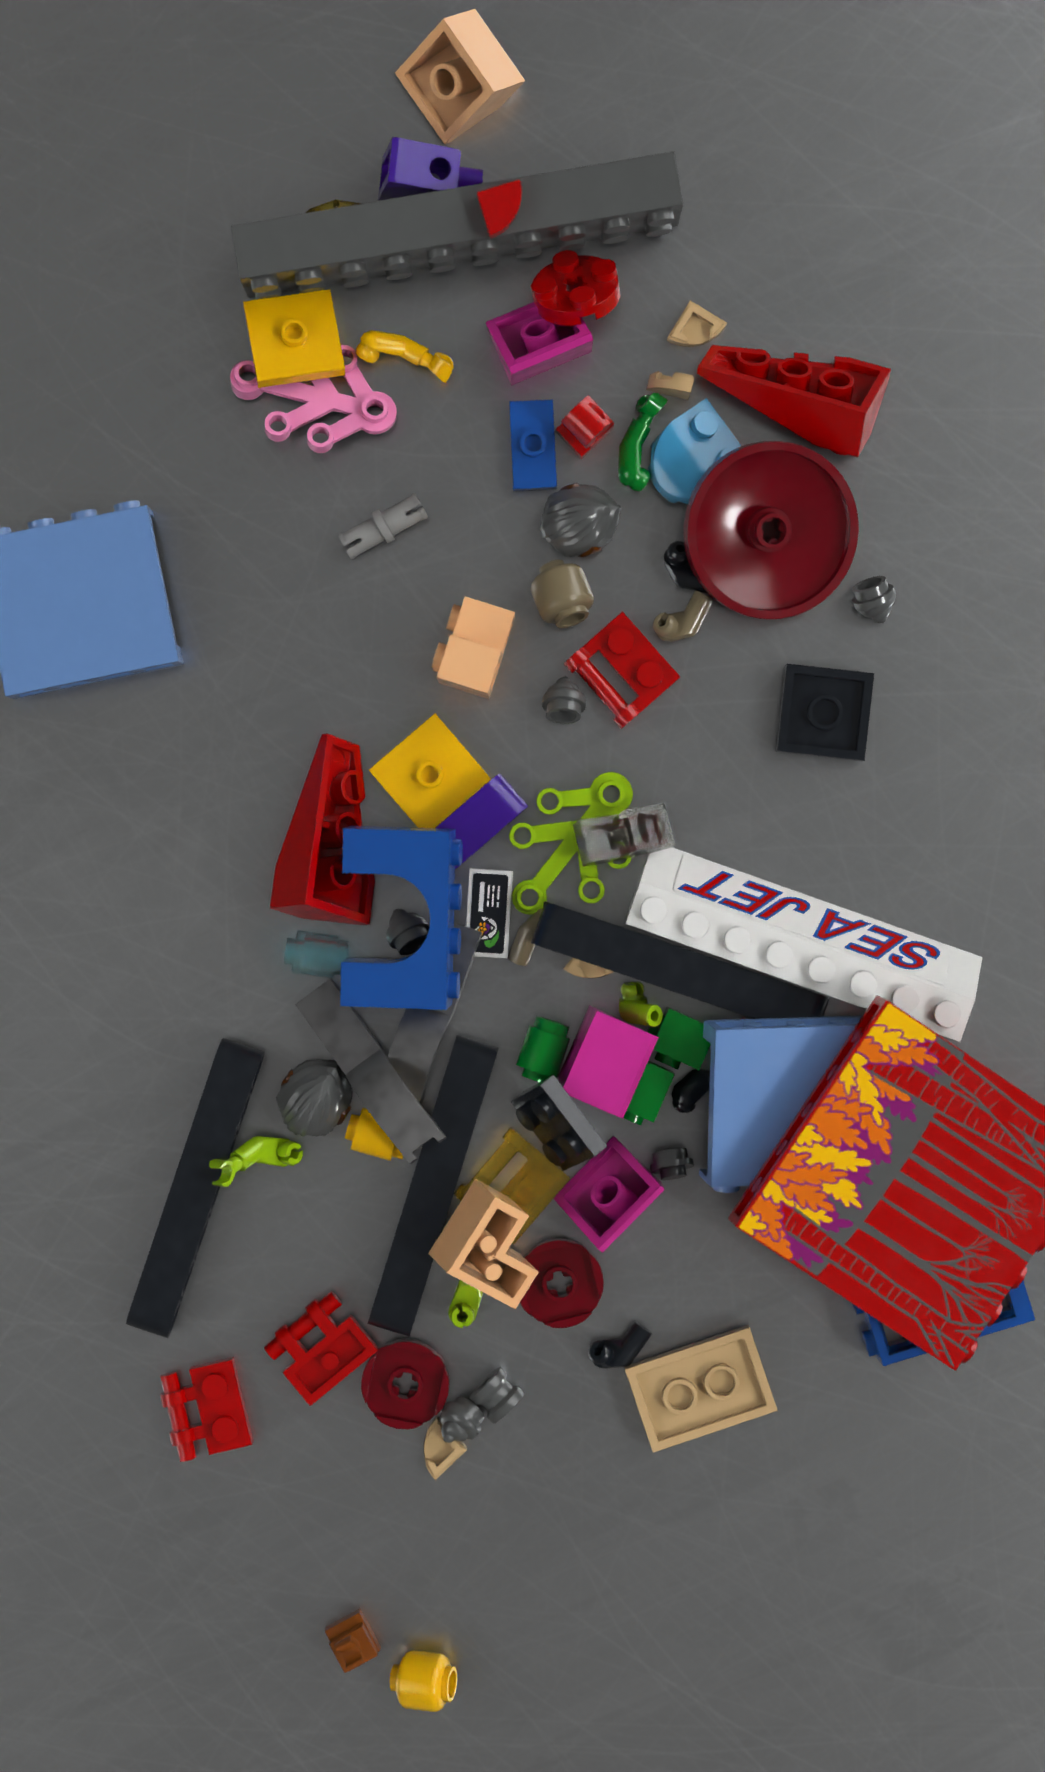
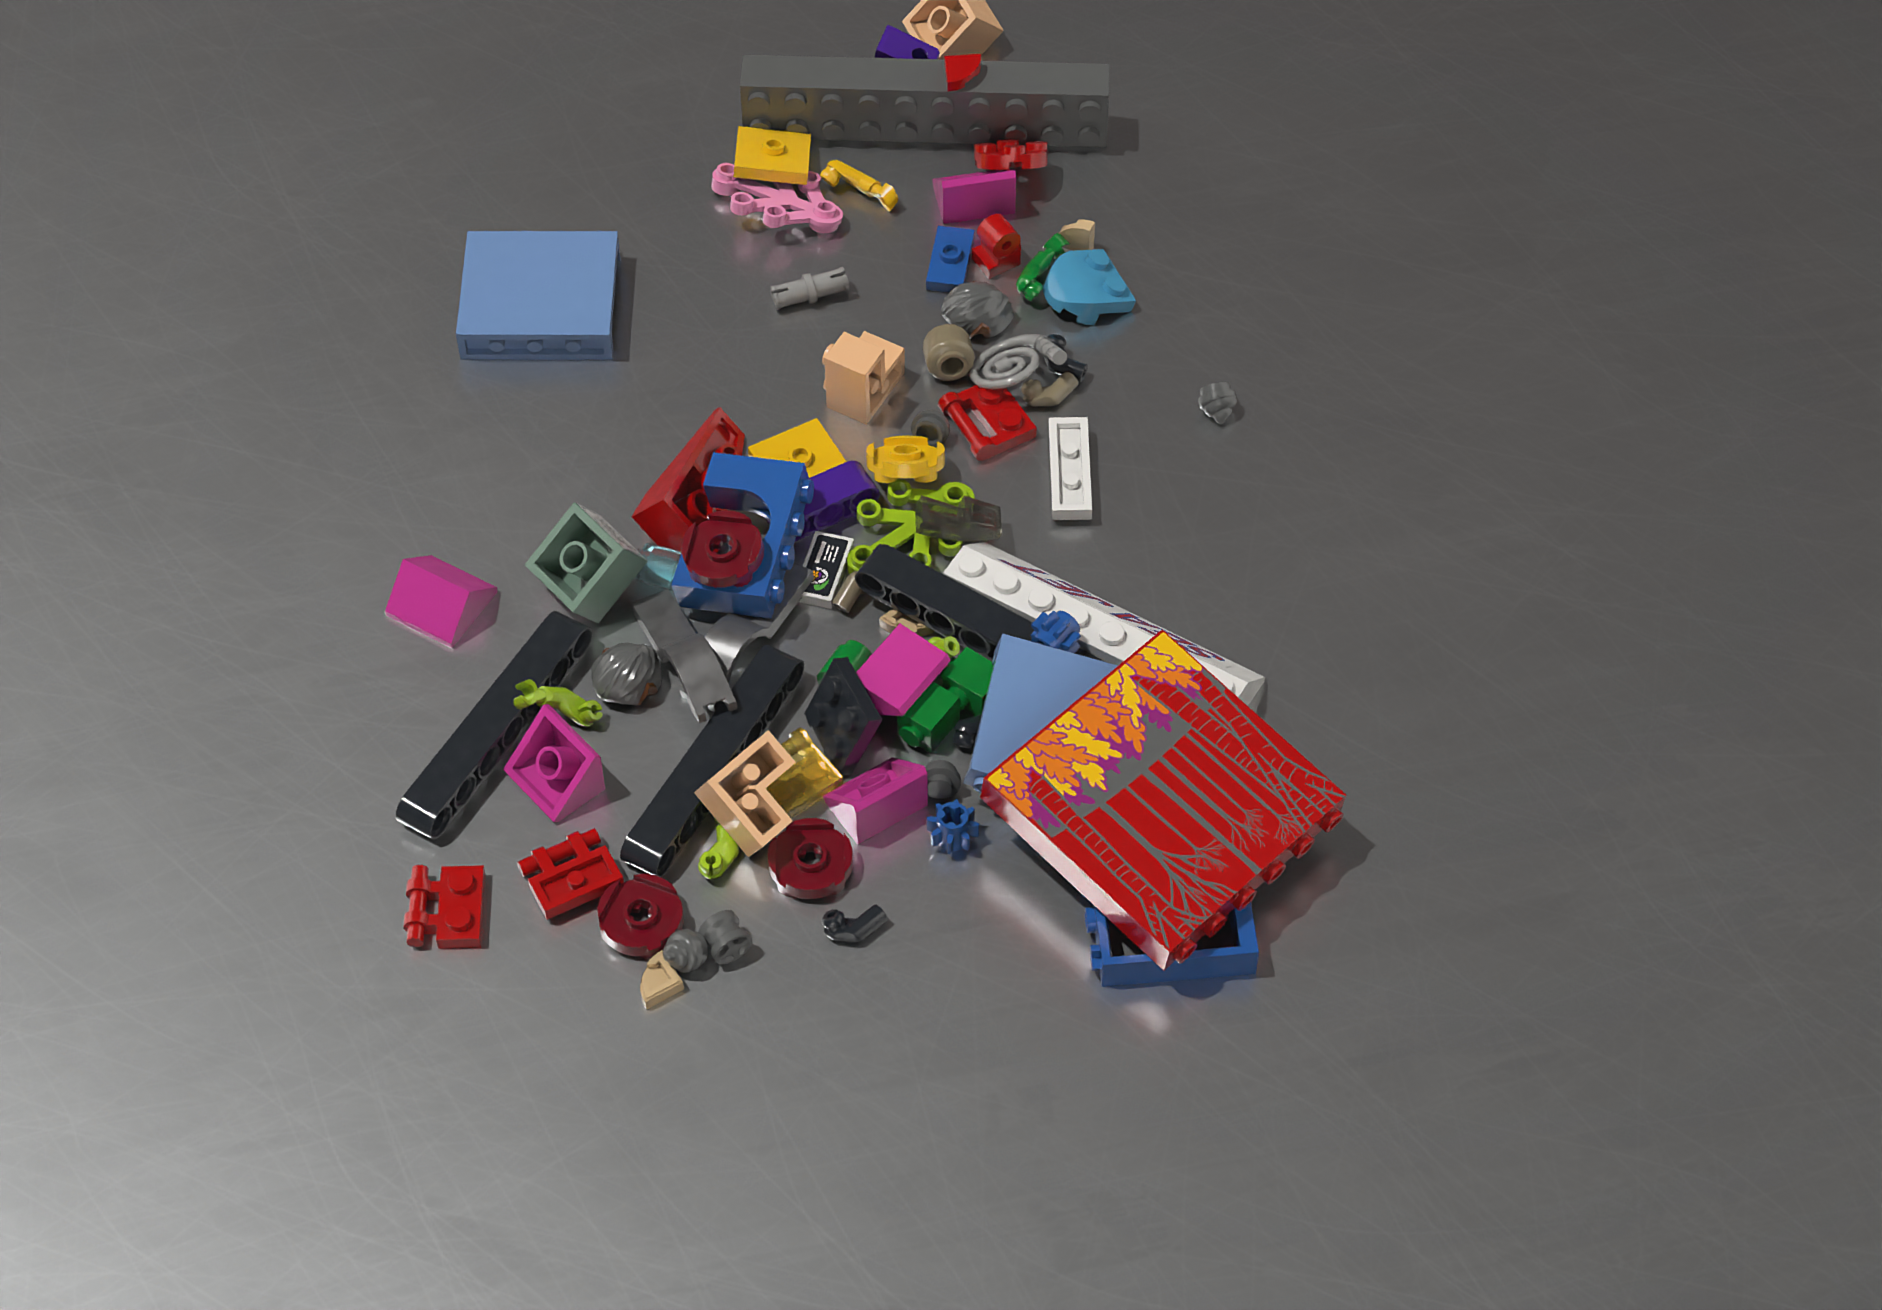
camera: 15 degrees right, 35 degrees down
dark orange piece [325,1608,381,1673] -> none
yellow brick [344,1107,404,1161] -> none
yellow head [389,1650,457,1712] -> none
tan plate [624,1325,778,1453] -> none
tan tile [667,300,727,347] -> none
dark red dish [683,441,859,619] -> none
red wedge [697,345,891,457] -> none
black plate [776,664,874,761] -> none
none -> dark pink slope [385,555,498,648]
none -> dark pink slope [503,704,605,822]
none -> sand green brick [525,502,648,623]
none -> dark red plate [681,510,764,588]
none -> yellow plate [866,435,945,483]
none -> blue gear [927,799,979,854]
none -> light grey piece [969,334,1067,389]
none -> blue gear [1030,610,1081,653]
none -> white plate [1048,417,1092,520]

